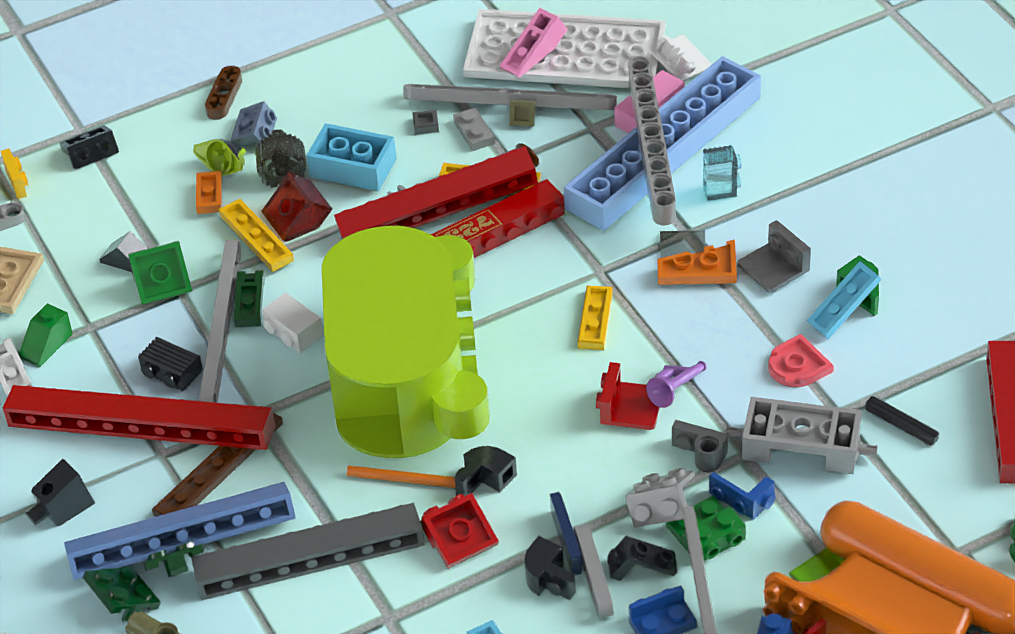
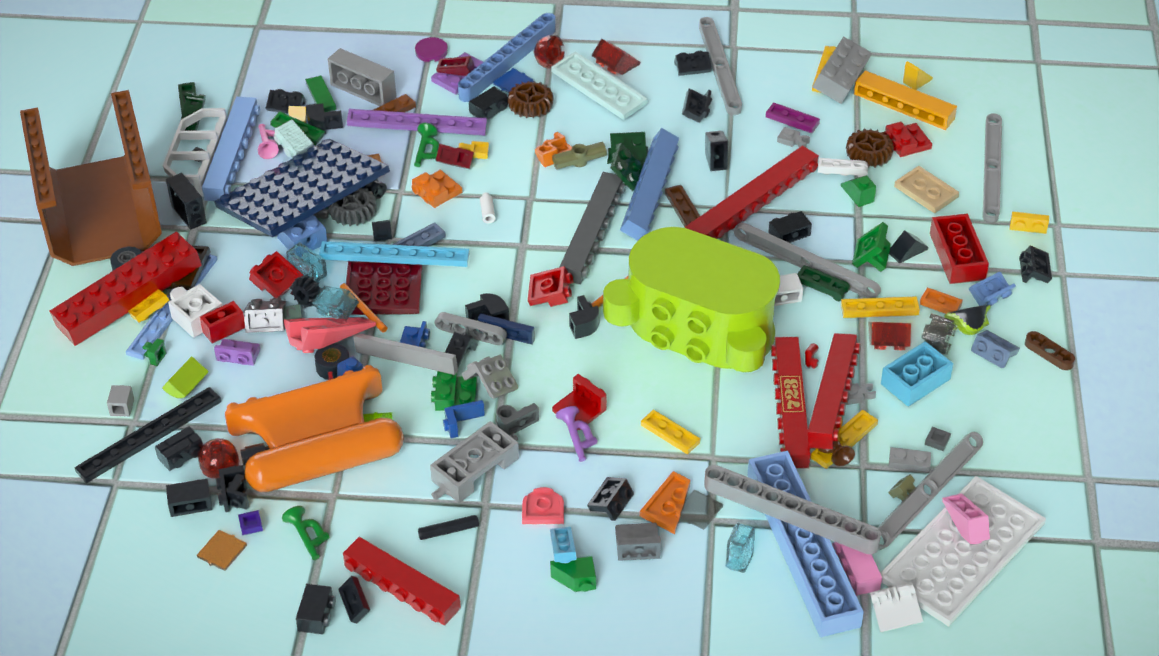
camera: 120 degrees right, 0 degrees up
none -> black bracket [587,477,634,521]
none -> red brick [929,213,989,284]
none -> medium blue bracket [969,272,1016,306]

